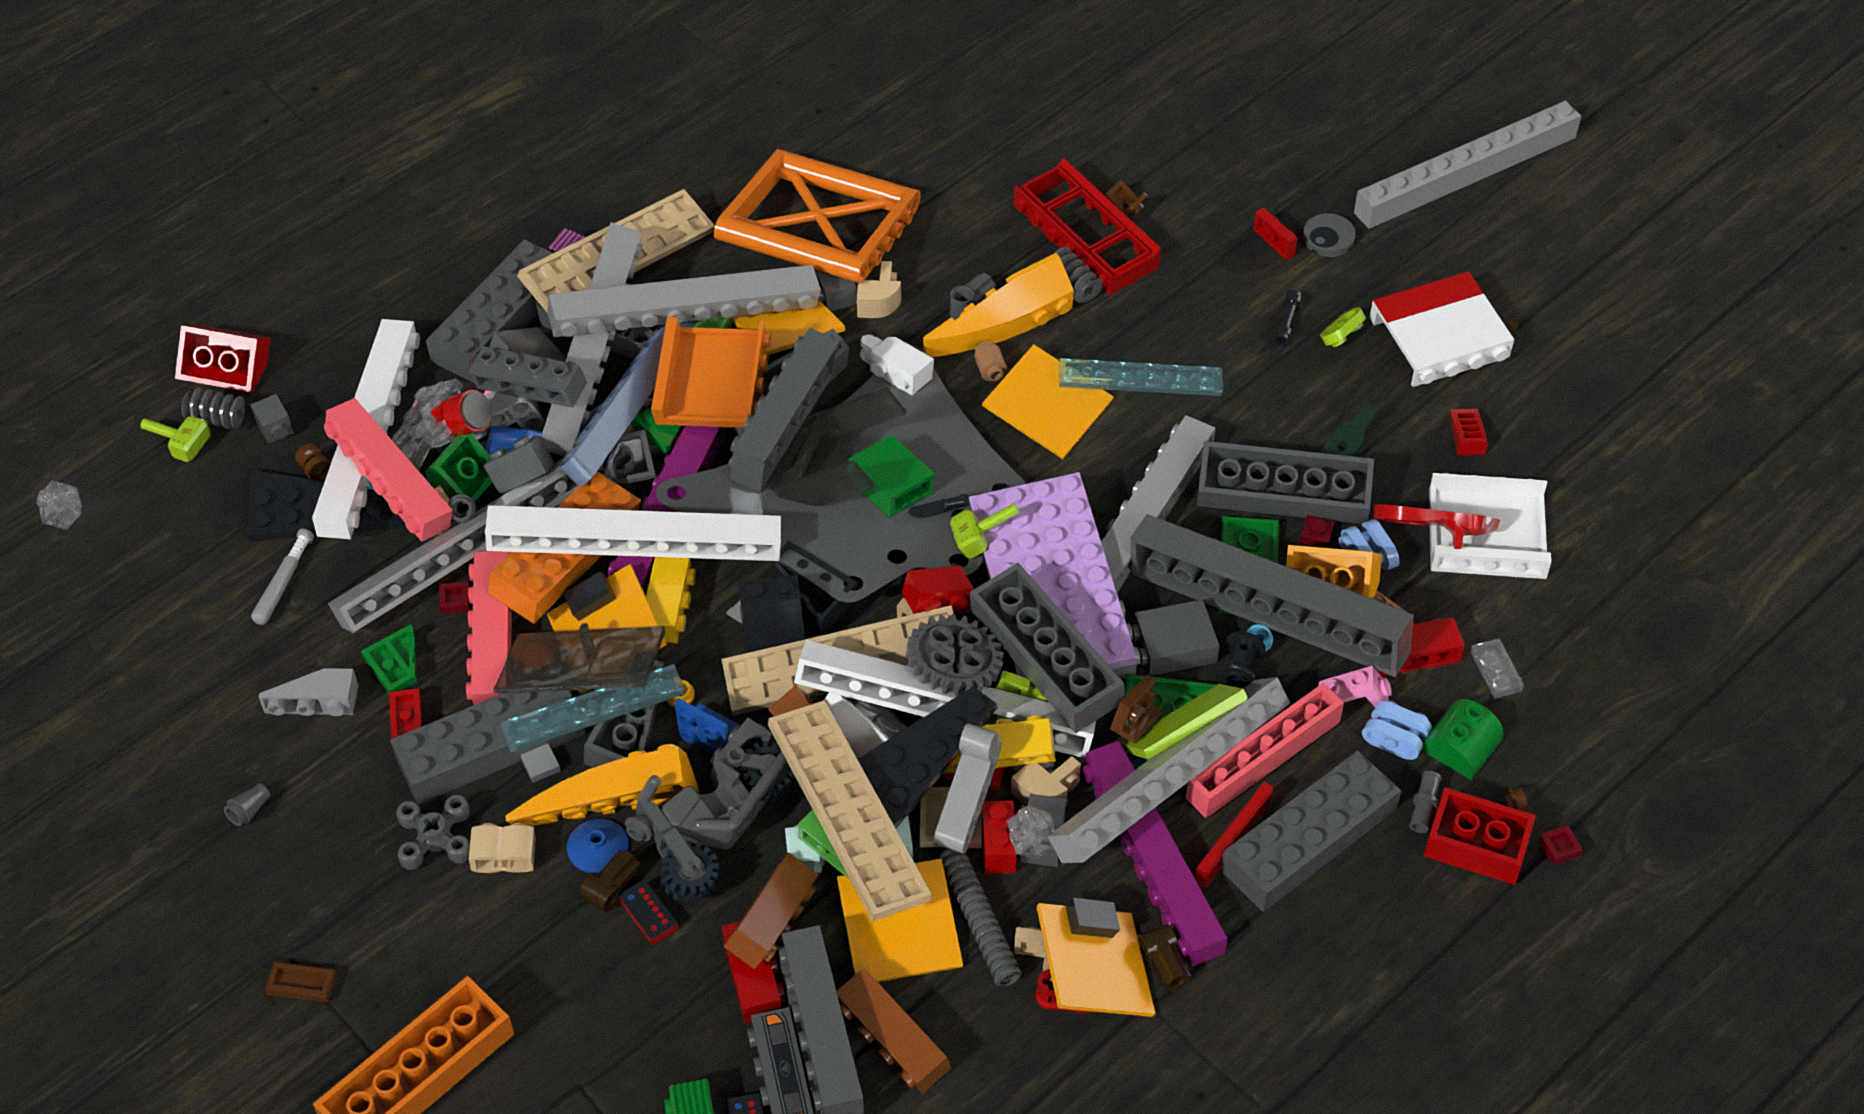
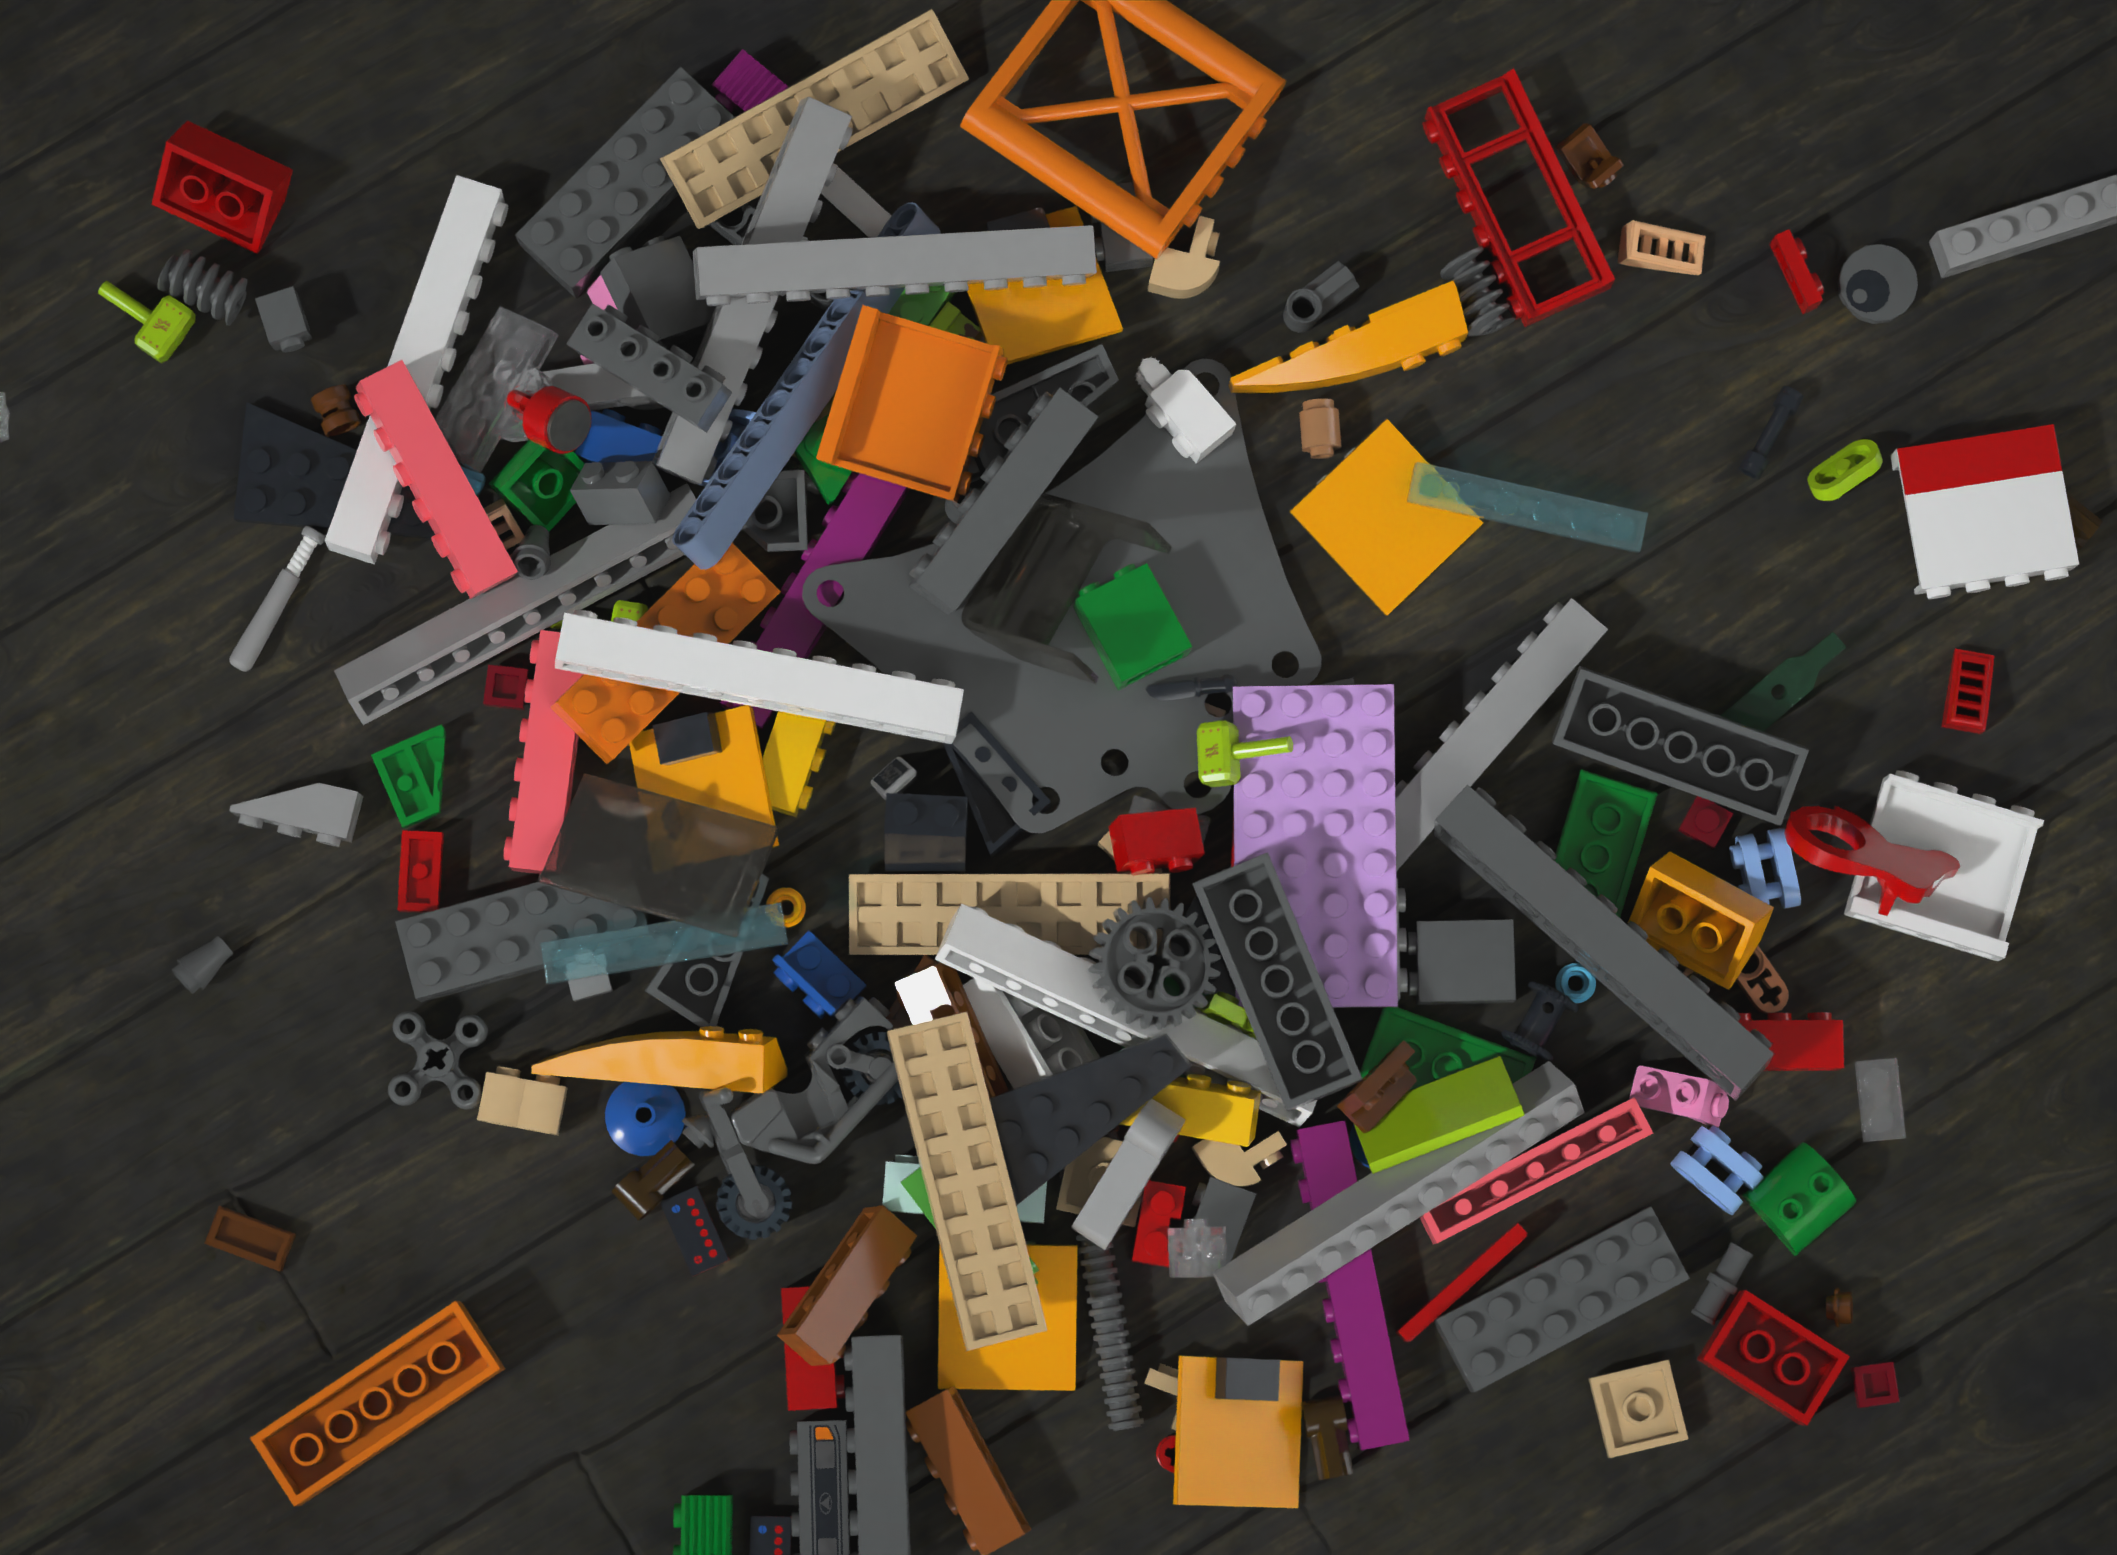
camera: 10 degrees right, 30 degrees up
none -> tan plate [1588,1360,1688,1458]
none -> light nougat slope [1618,220,1706,275]

